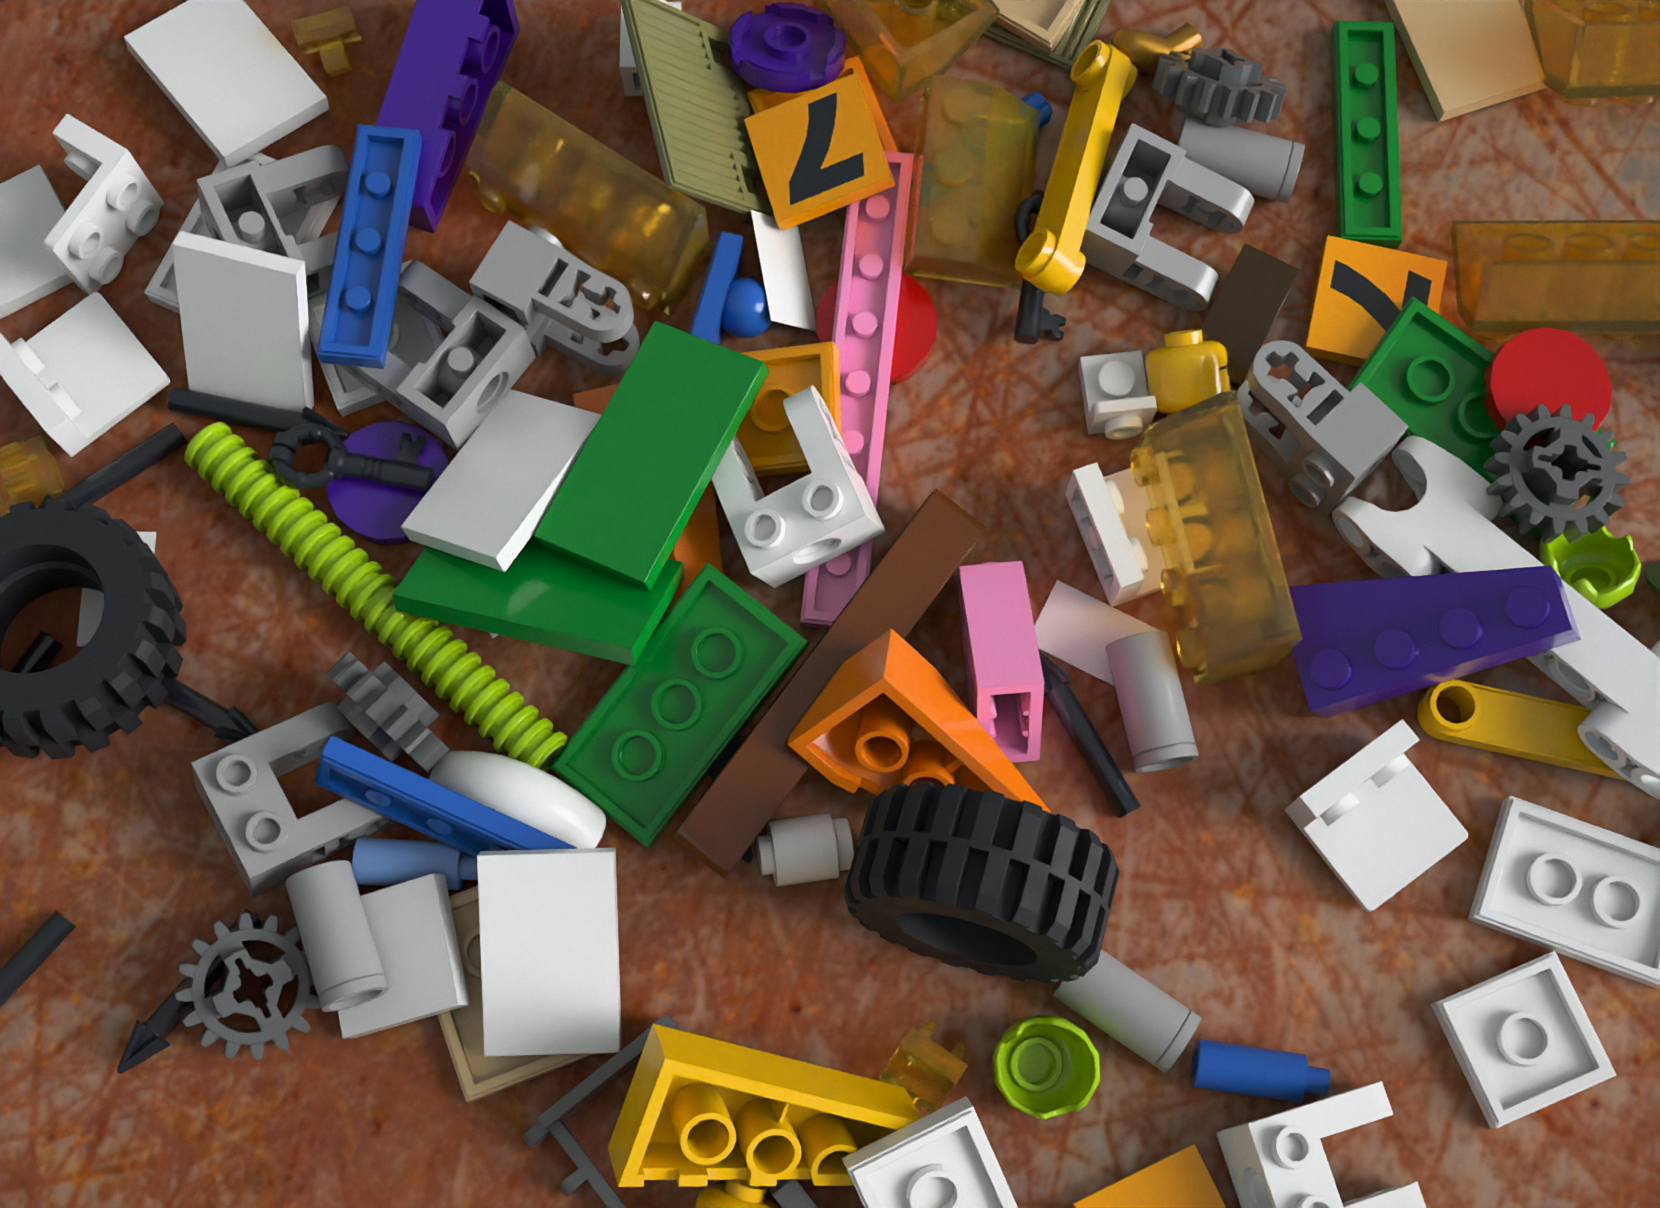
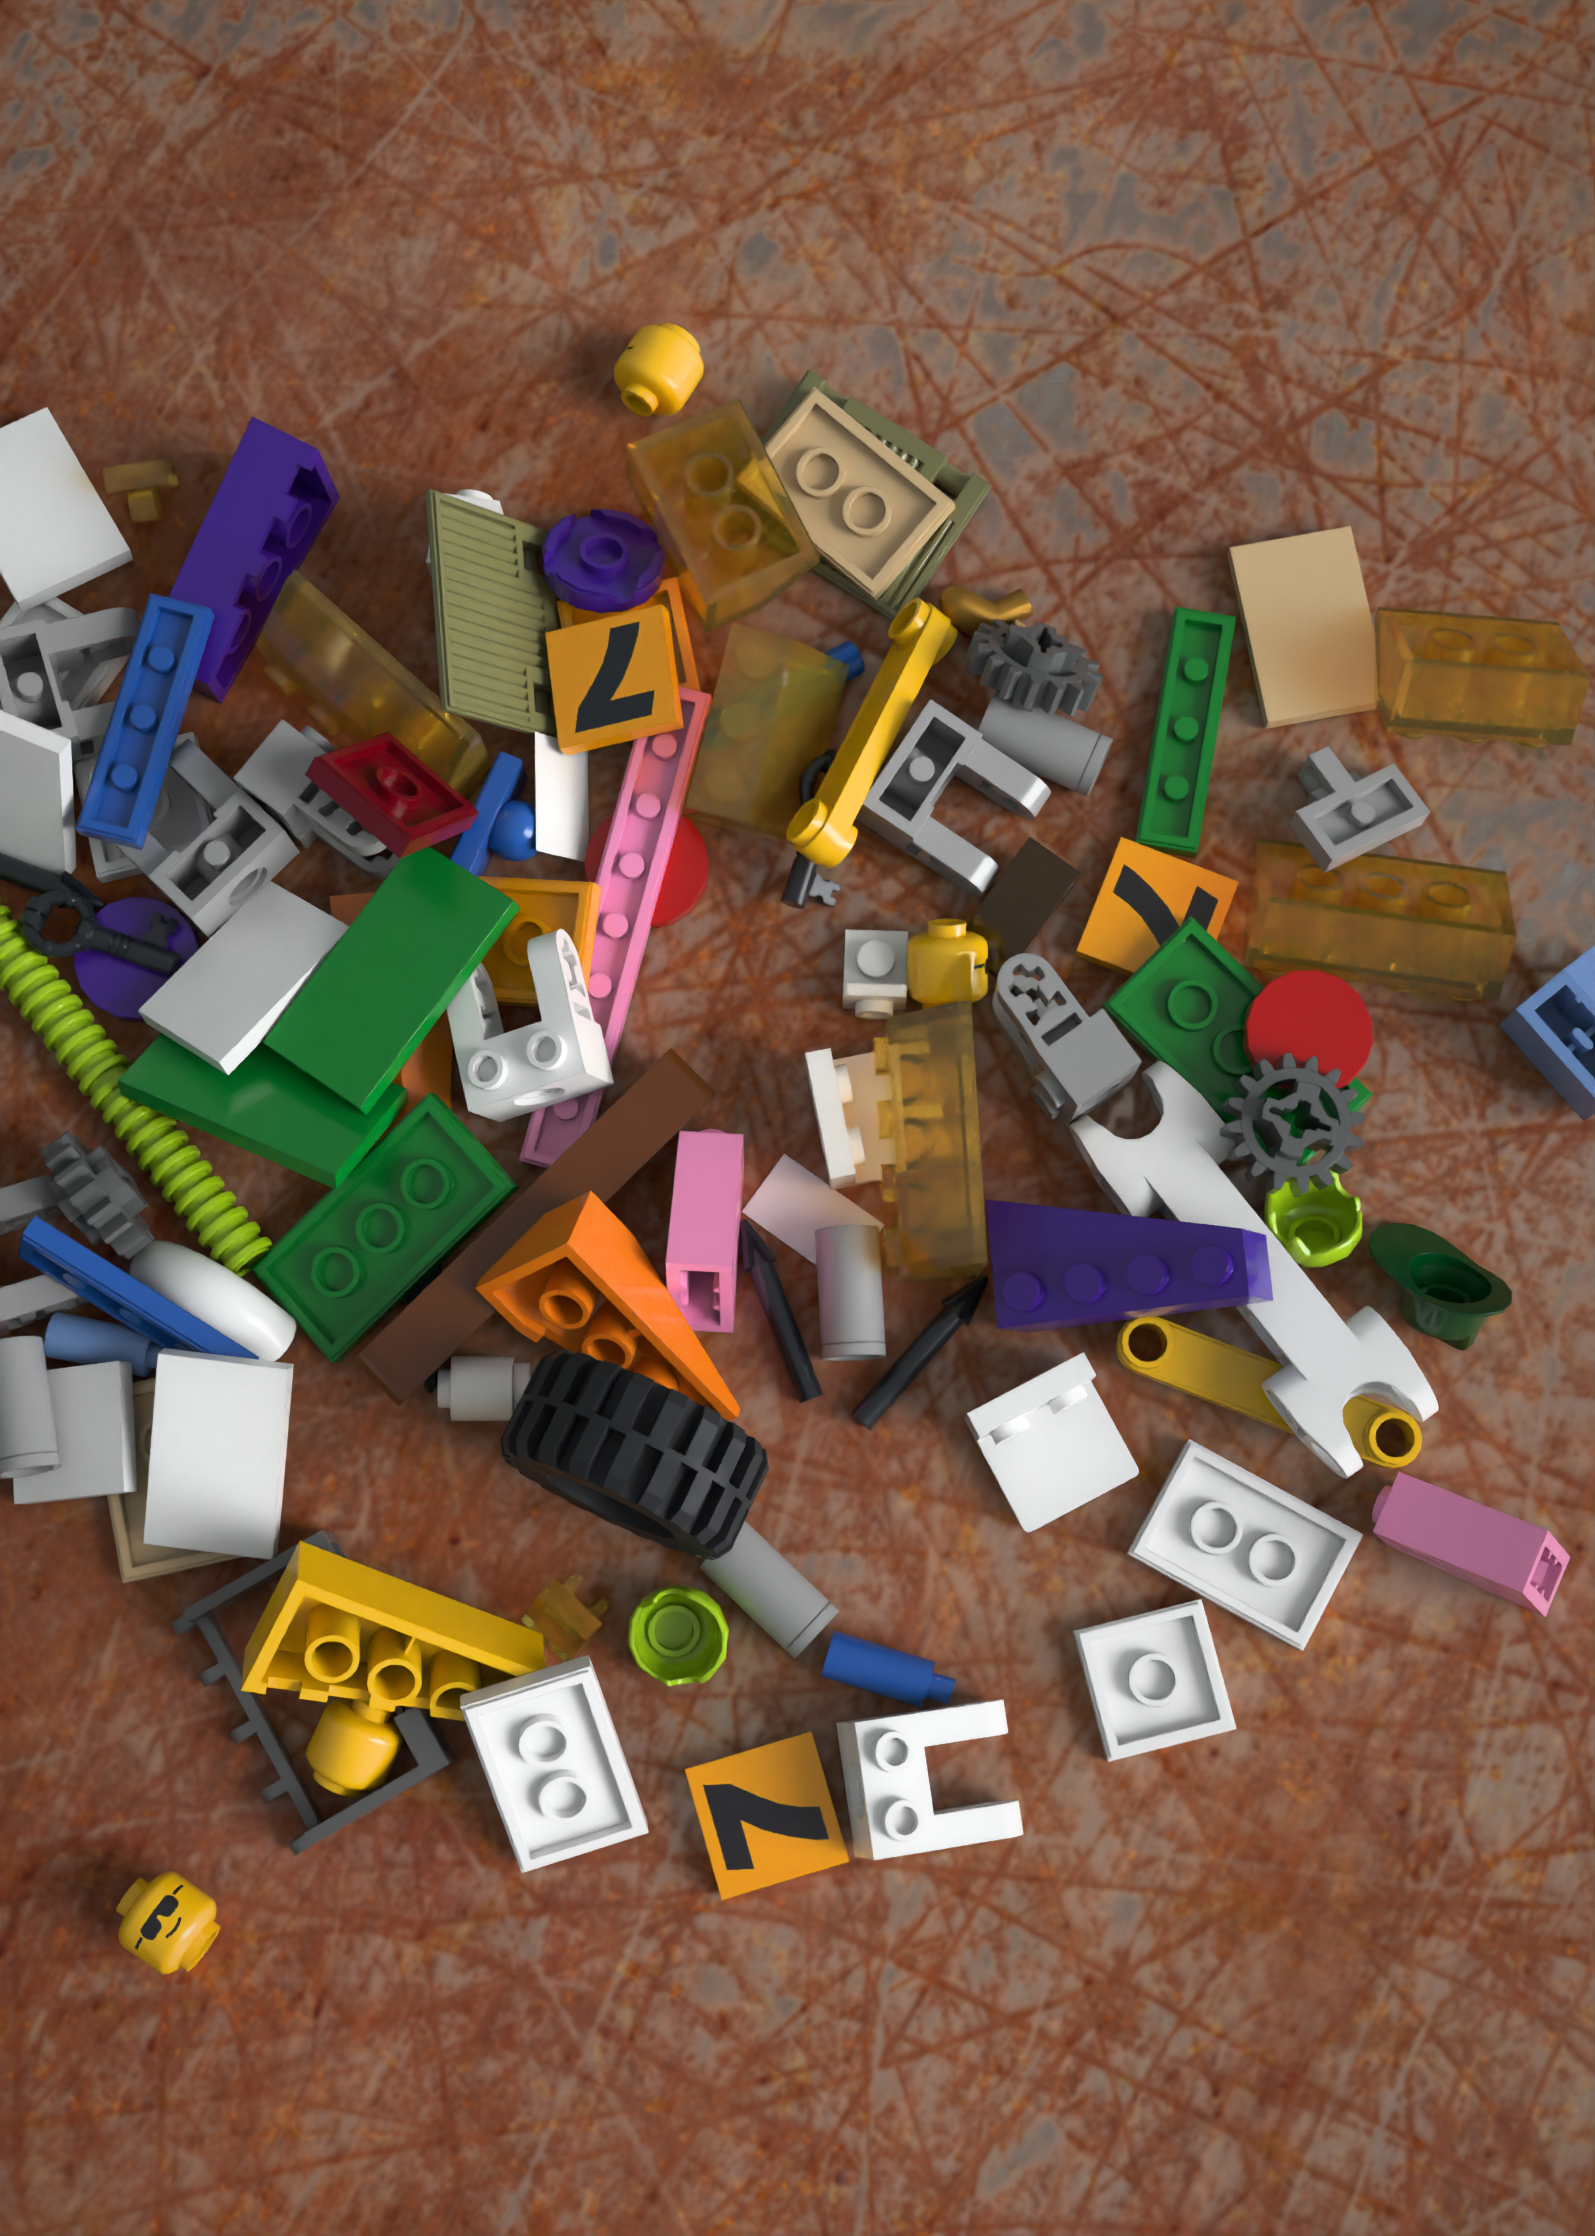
camera: 15 degrees right, 5 degrees up
none -> dark red tile [305,732,479,859]
none -> black piece [851,1275,988,1430]
none -> light grey hinge [1288,746,1430,873]

